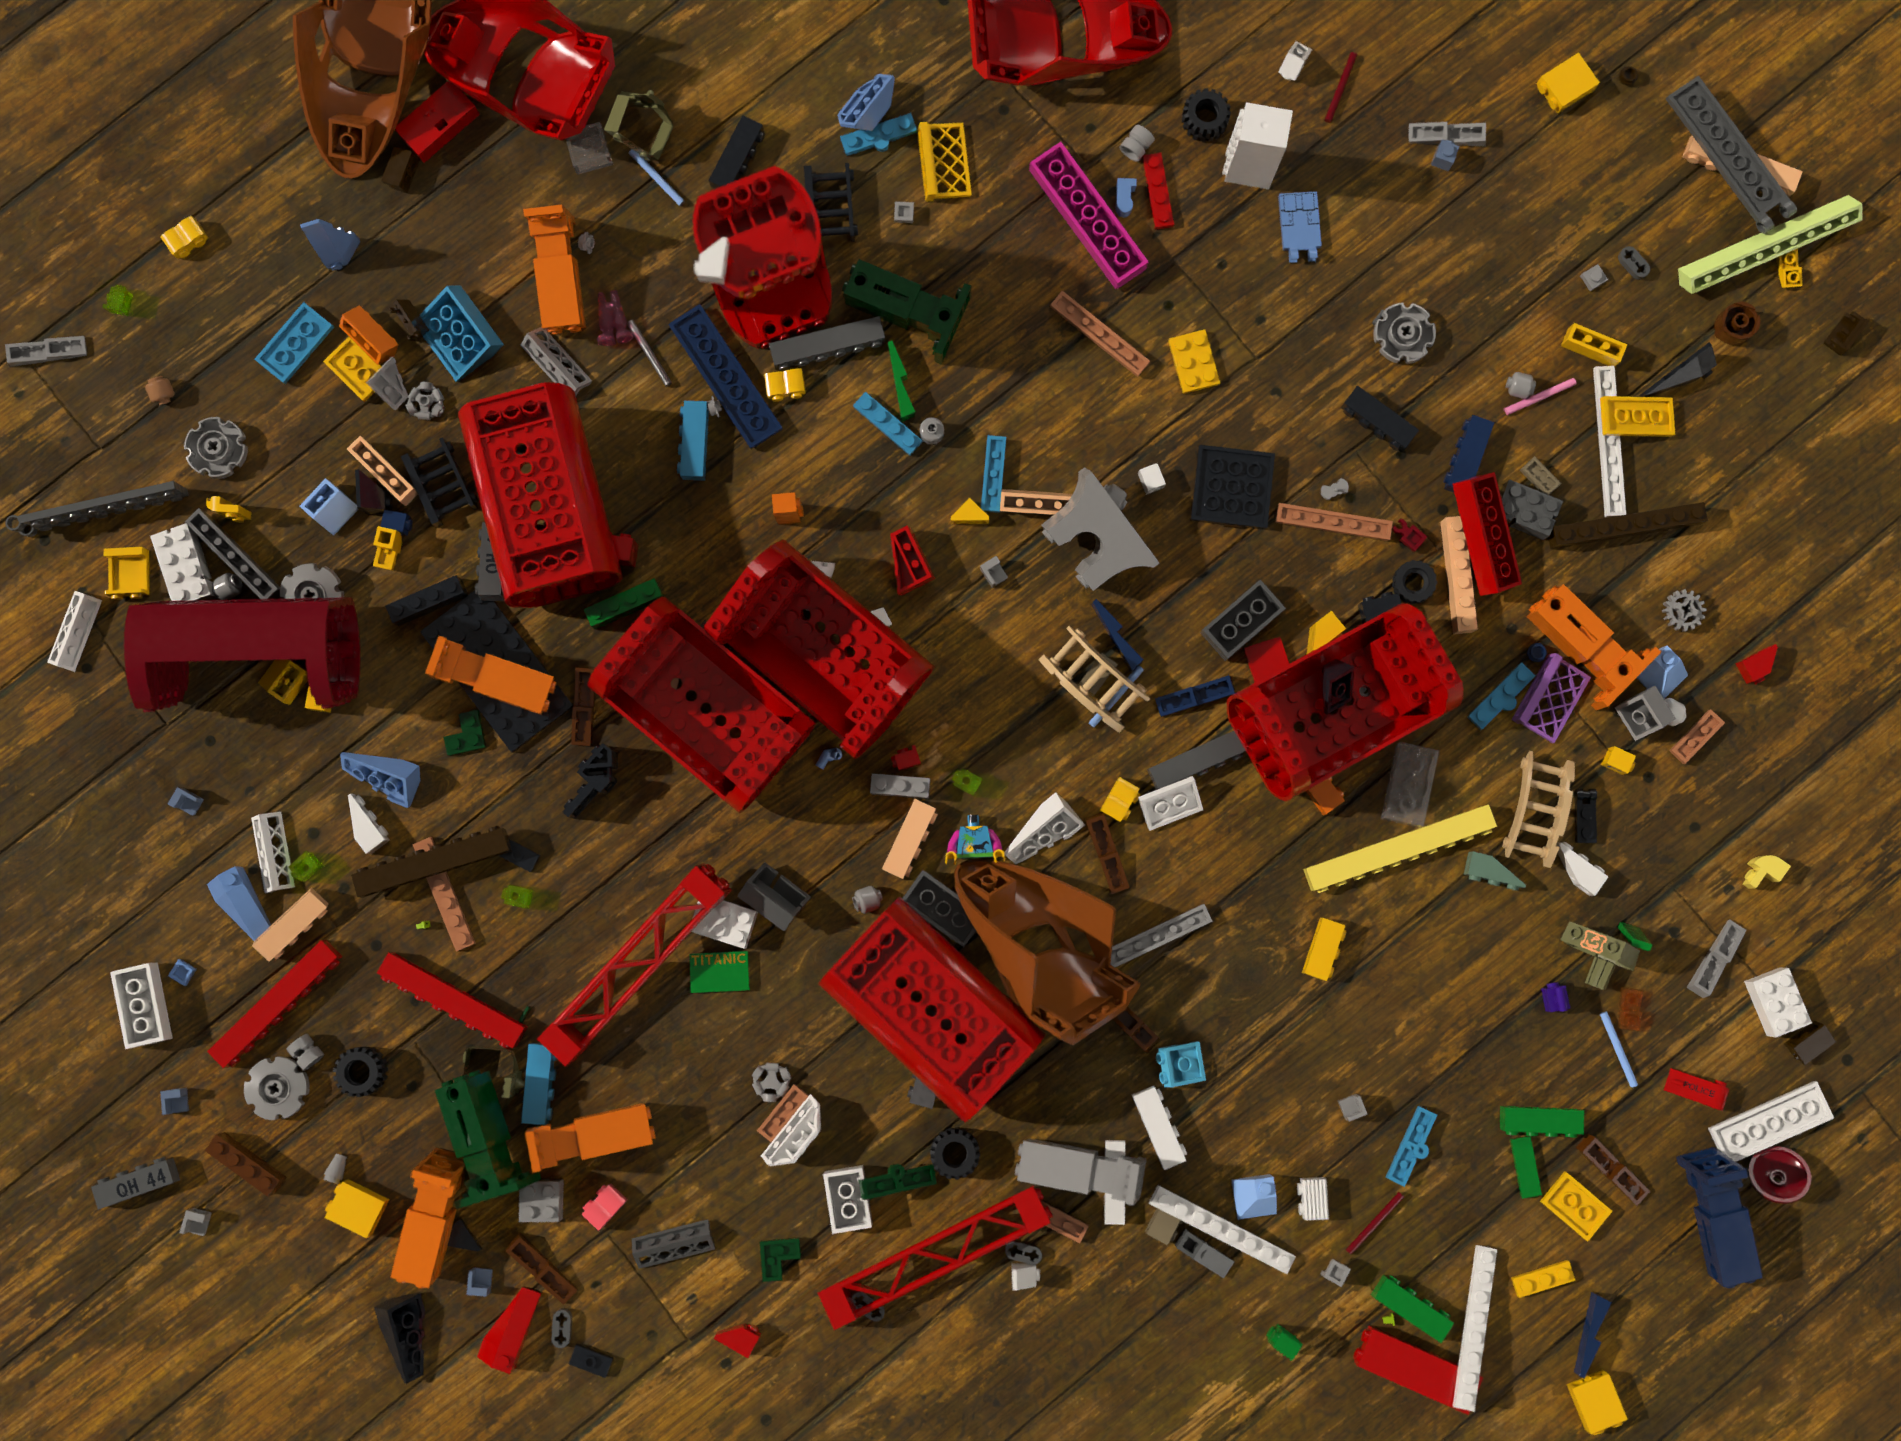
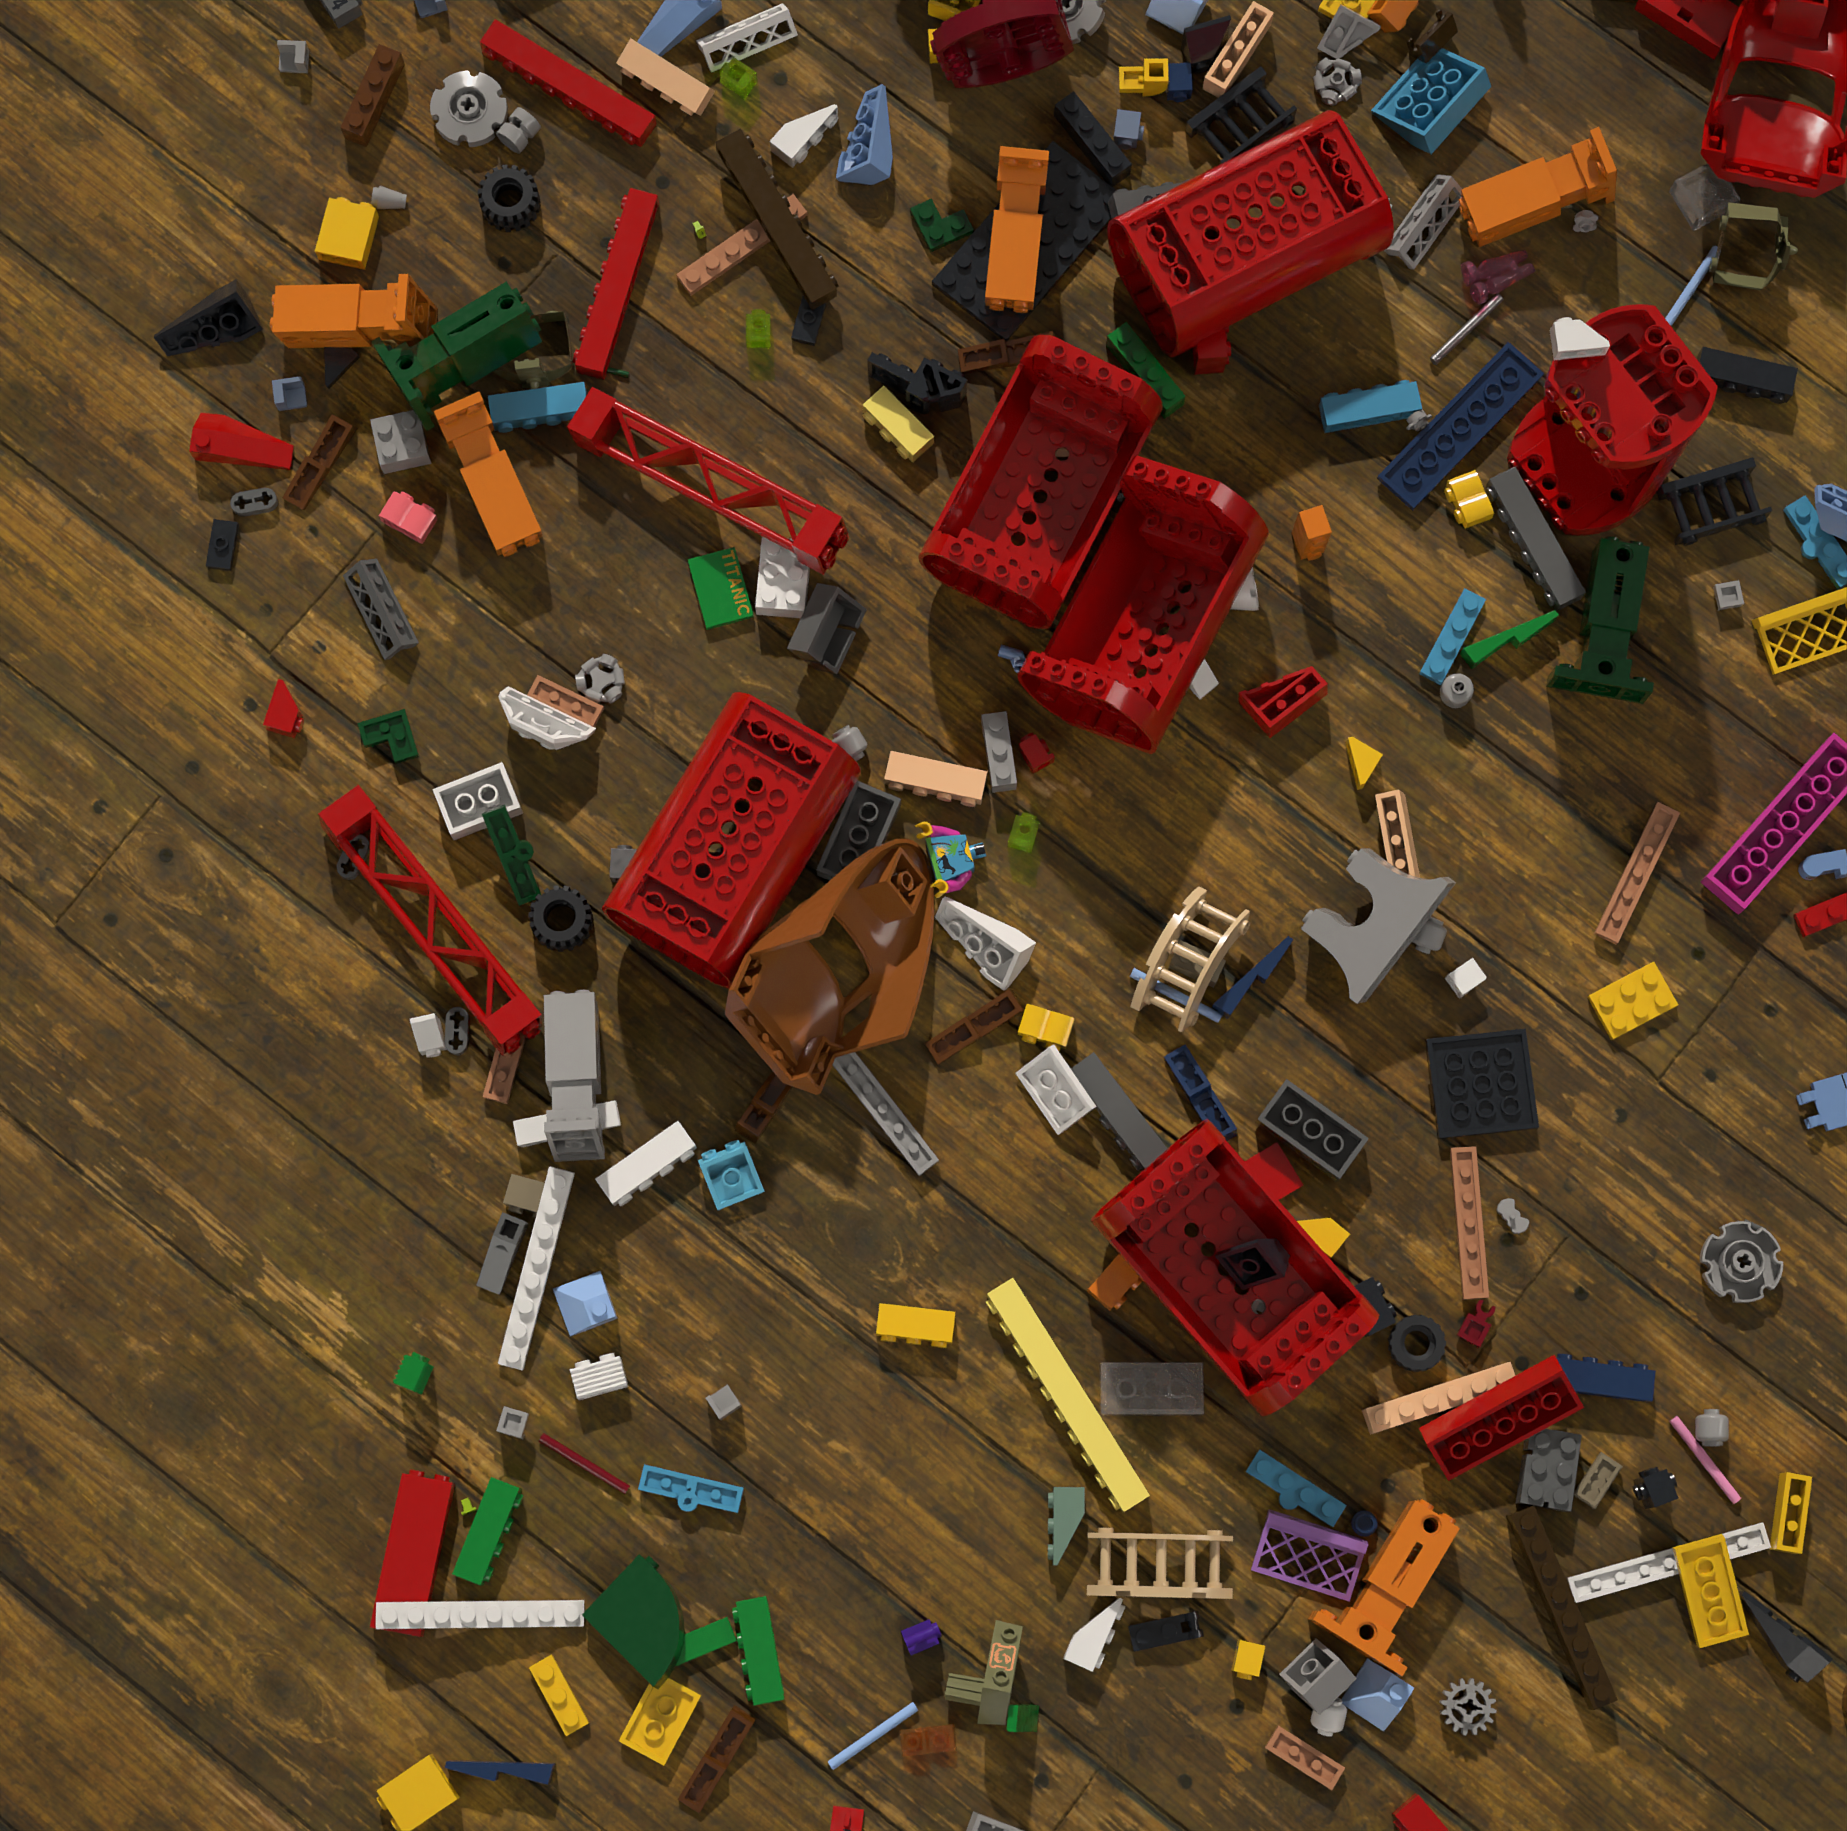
camera: 75 degrees right, 5 degrees down
light grey panel [980,556,1007,588] -> none
dark azure plate [981,435,1006,513] -> none
black brick [1341,385,1419,452] -> none
none -> dark green brick [582,1554,684,1689]
none -> light yellow brick [863,386,934,462]
none -> sand blue brick [1113,109,1144,150]
none -> black brick [1632,1466,1679,1509]

